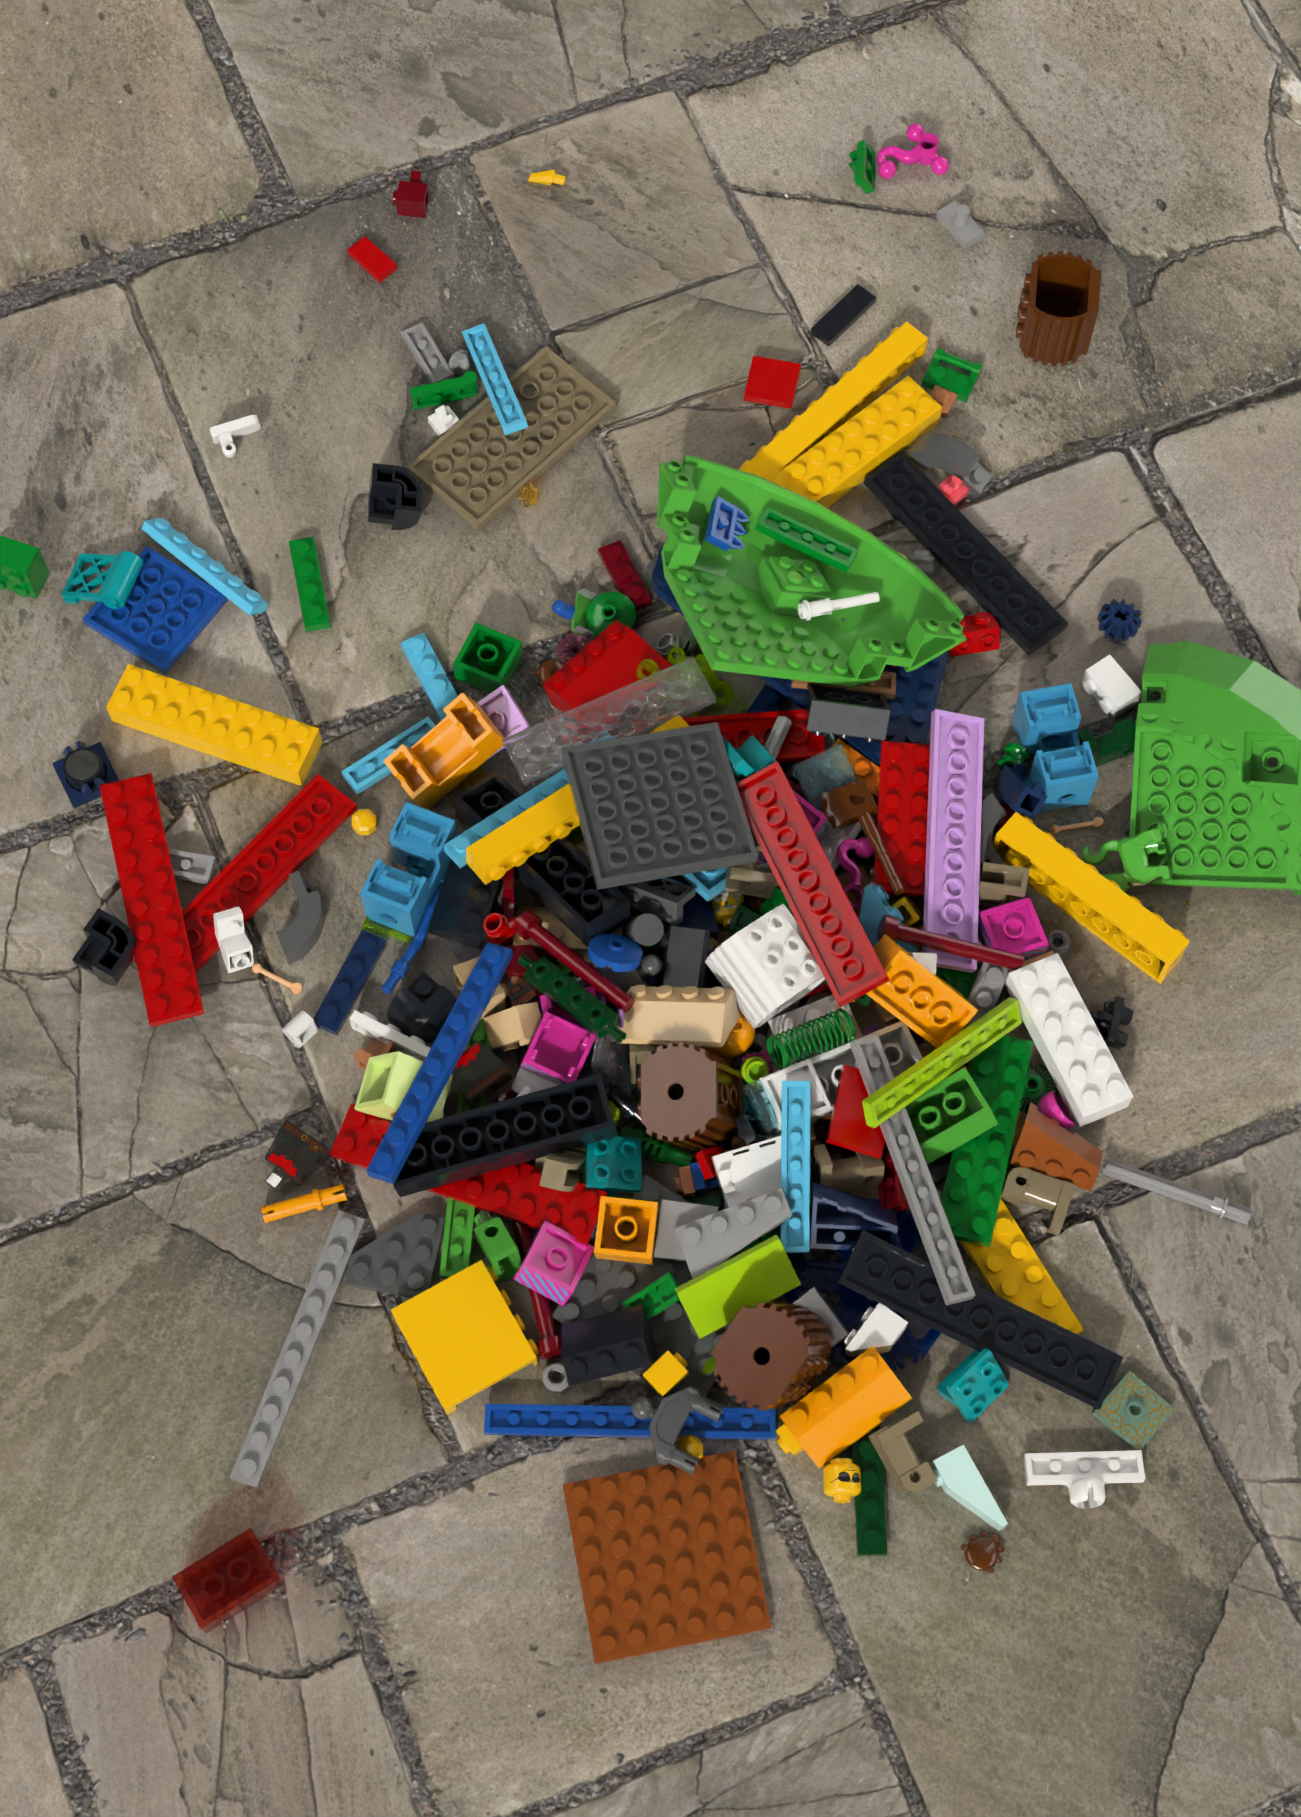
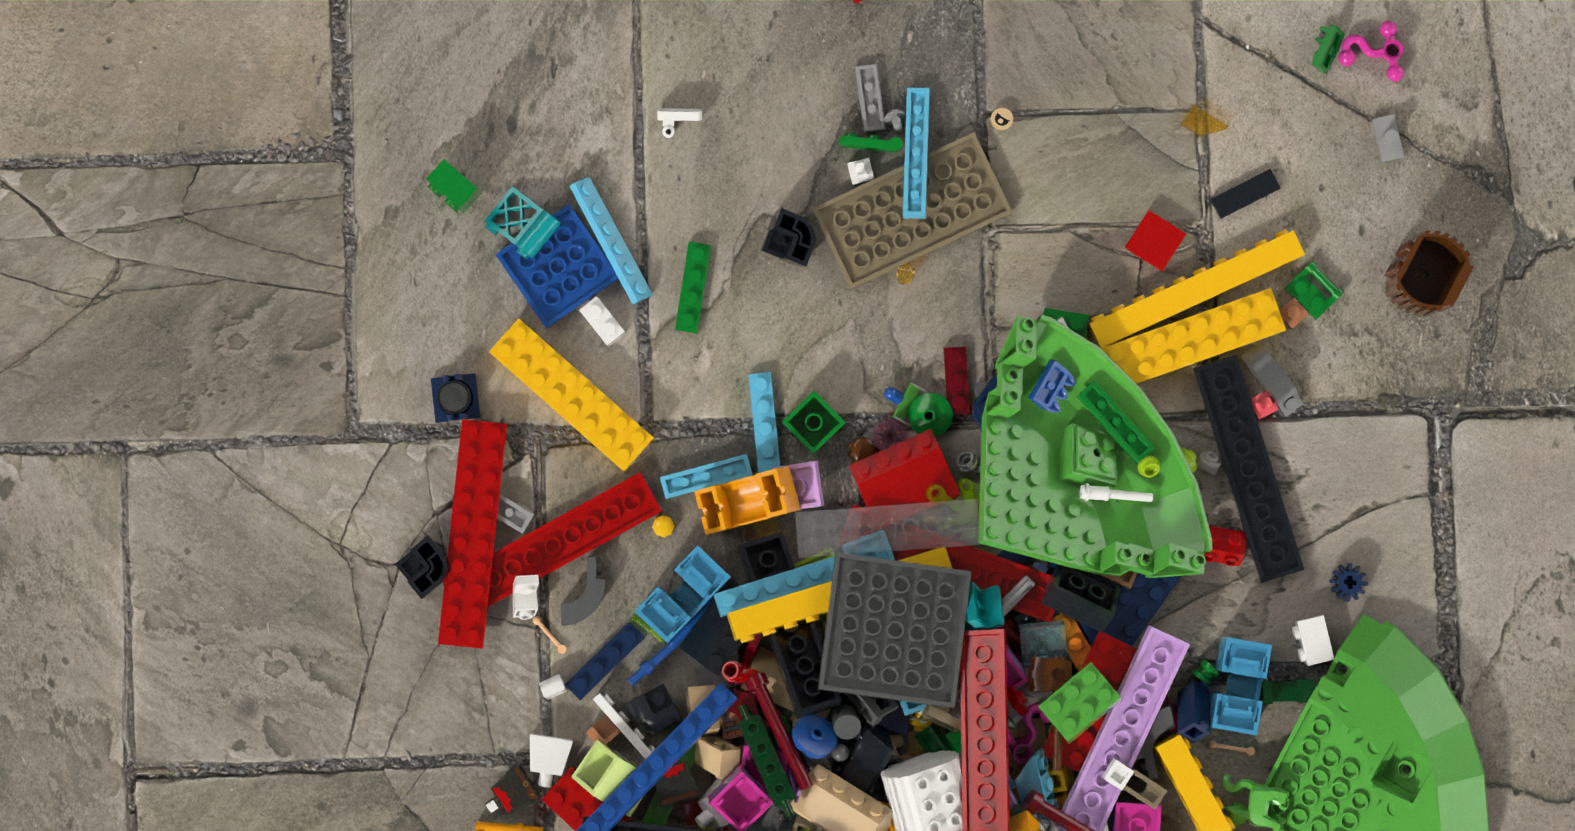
camera: 20 degrees right, 20 degrees up
none -> white torso [530,733,574,788]
none -> white brick [579,296,626,347]
none -> tan tile [990,108,1013,131]
none -> red plate [1007,685,1029,716]
none -> bright green brick [1038,662,1122,744]
none -> white plate [1102,758,1134,790]
none -> lime plate [1137,456,1160,478]
none -> clear yellow tile [1181,105,1228,136]

